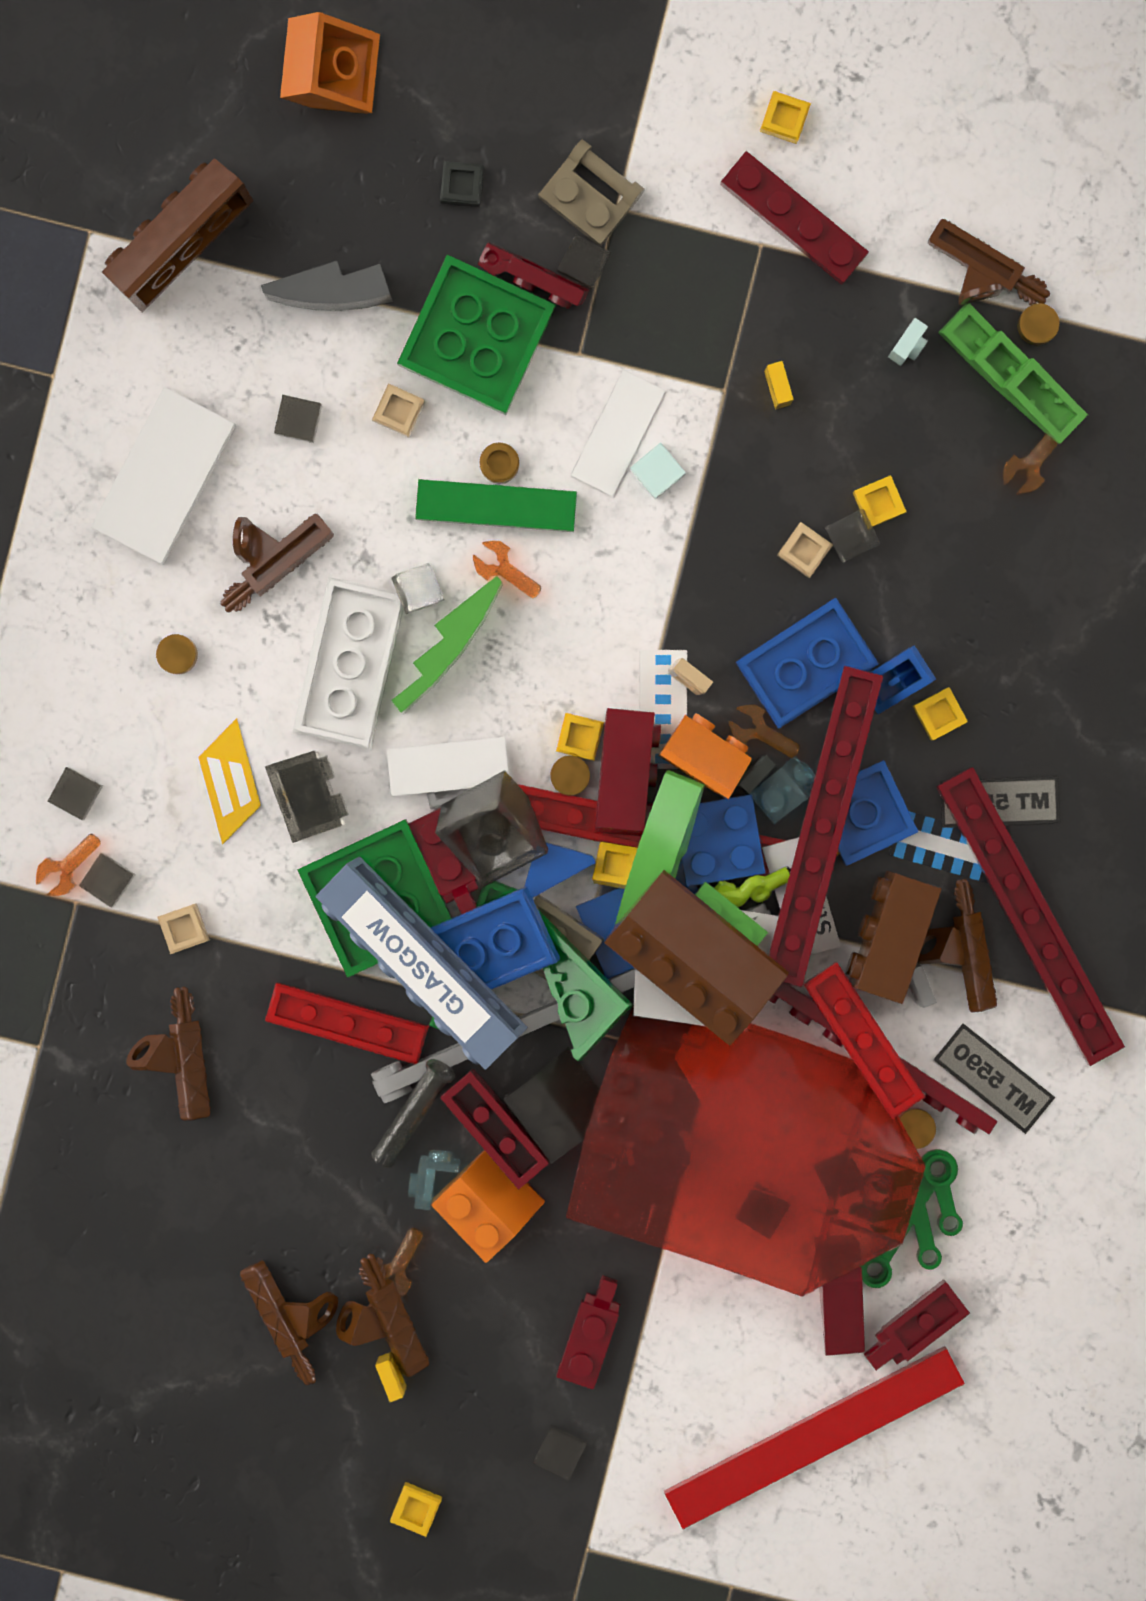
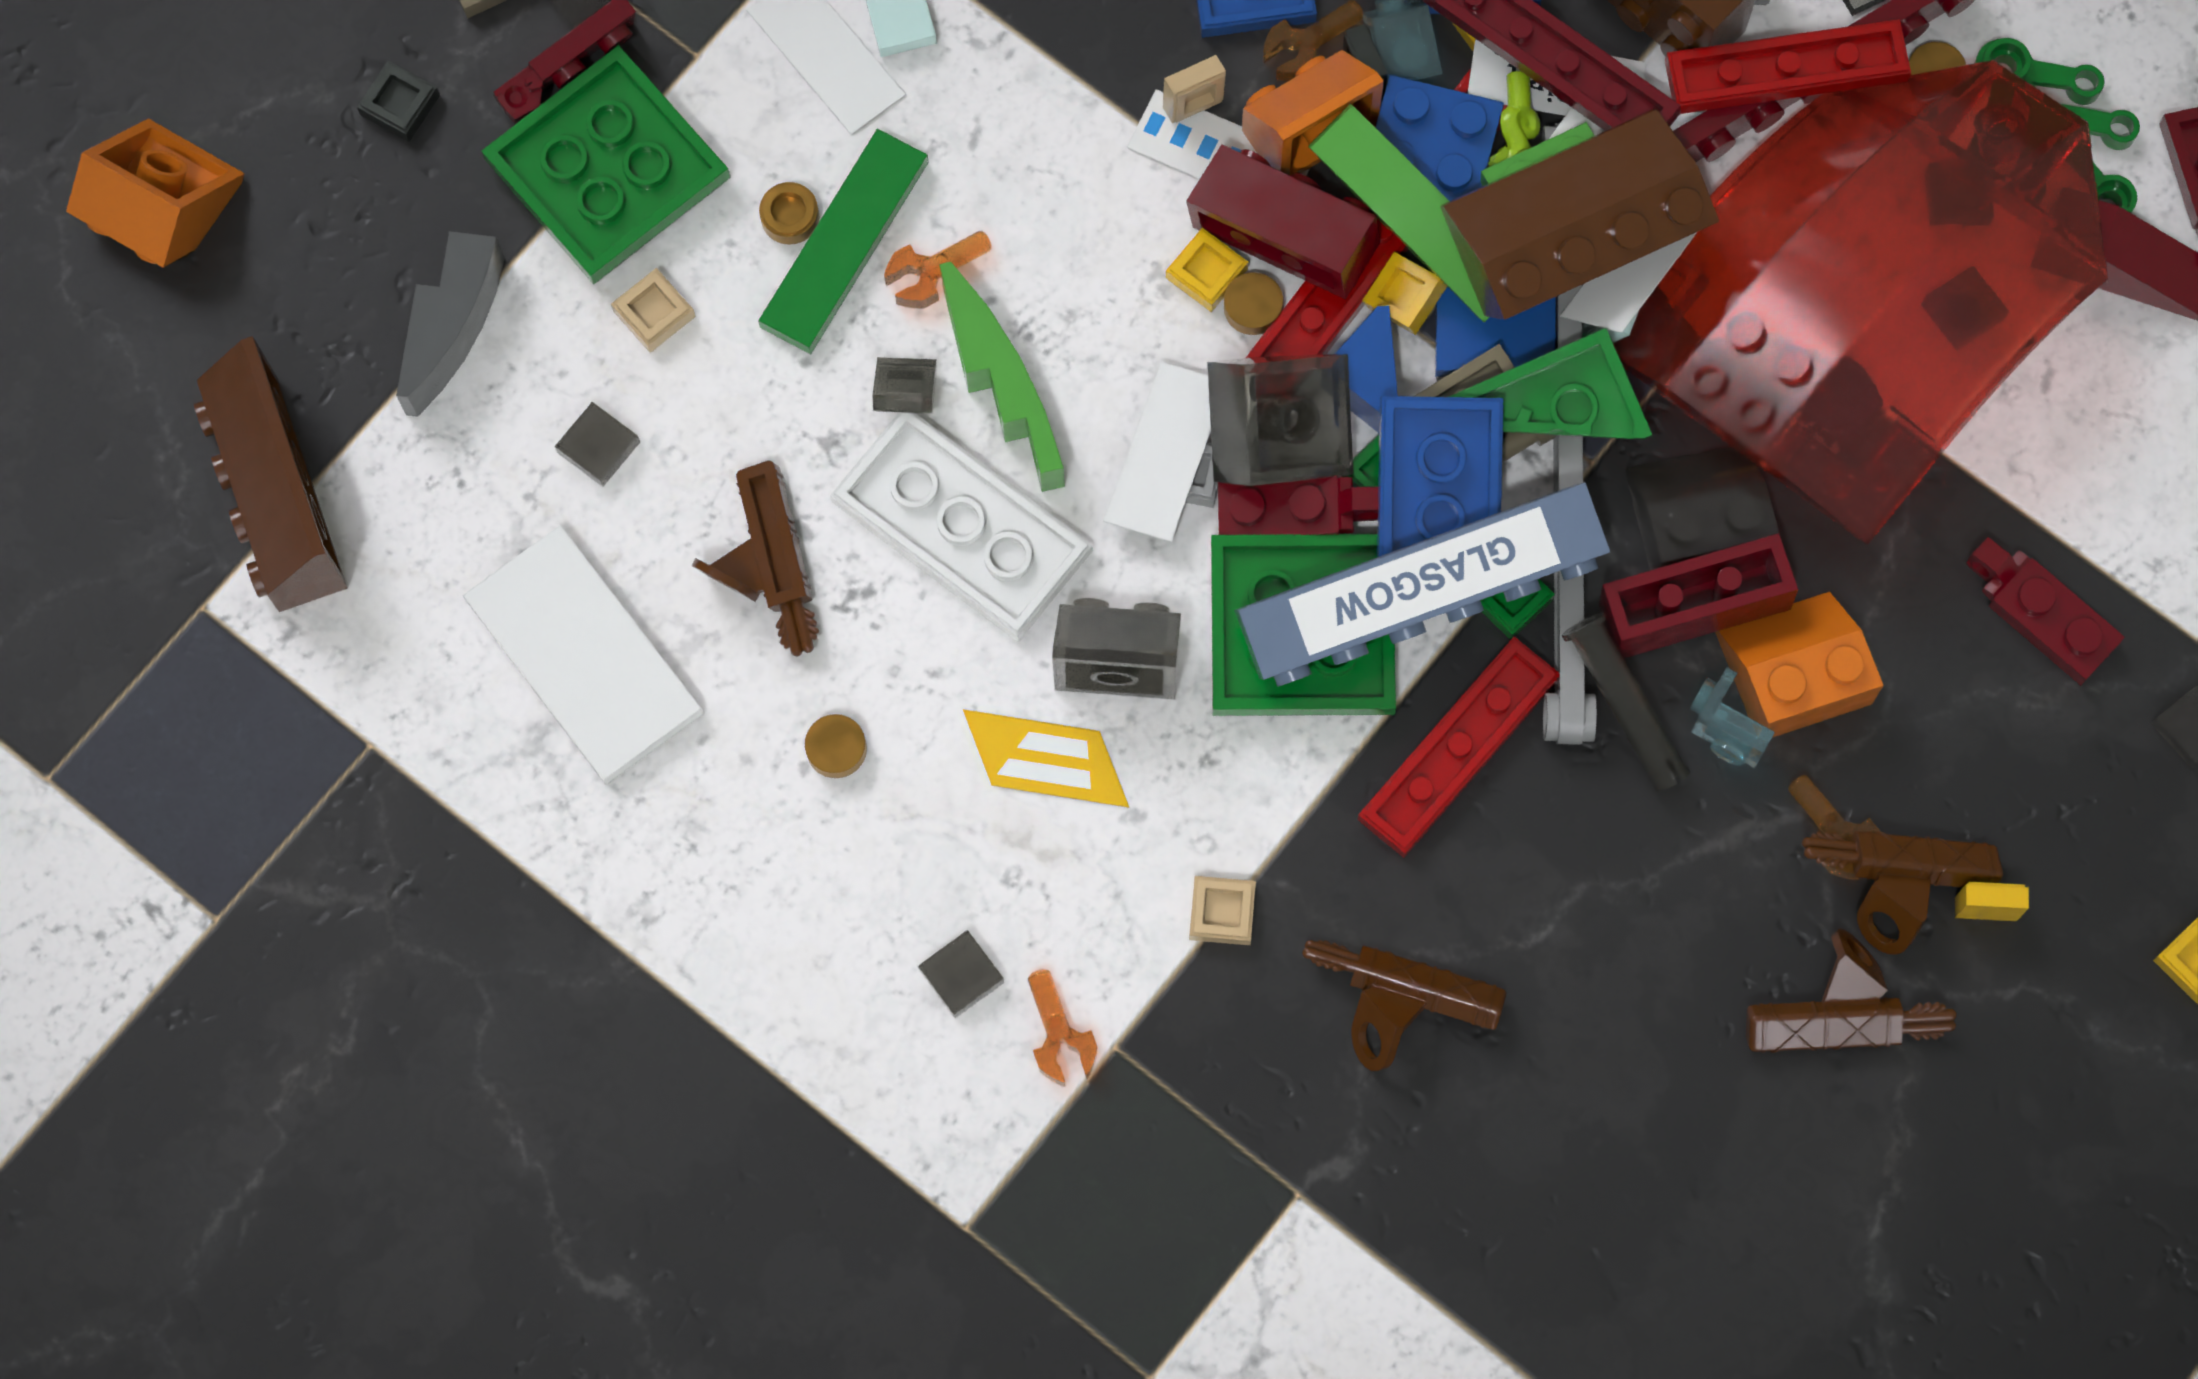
camera: 60 degrees left, 15 degrees down
clear smoke tile [79,853,136,908] -> none

